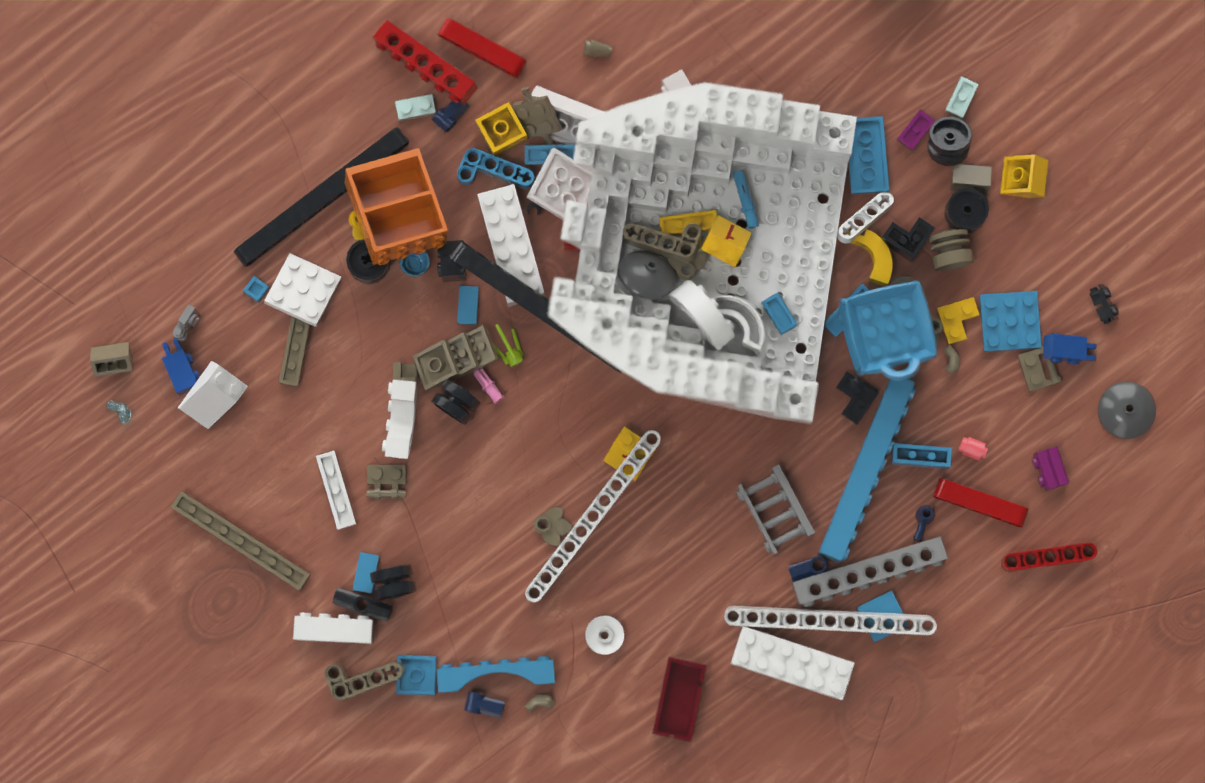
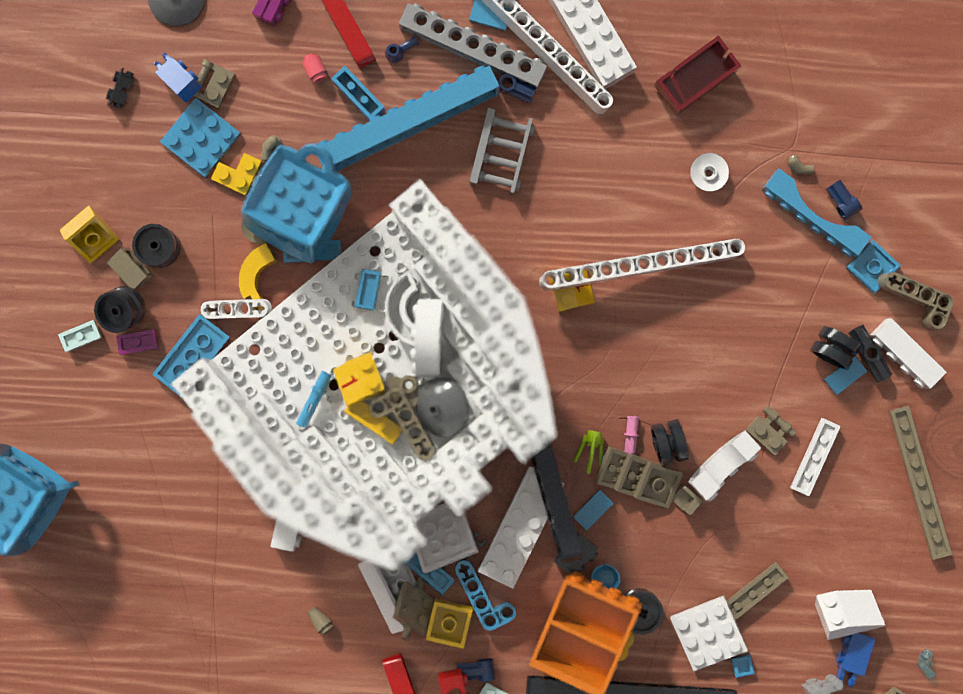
camera: 135 degrees left, 5 degrees up
dark tan plate [534,507,572,546] -> none
black plate [836,372,878,425] -> none
black brick [881,217,935,263] -> none
dark tan wheel [928,229,974,271] -> none

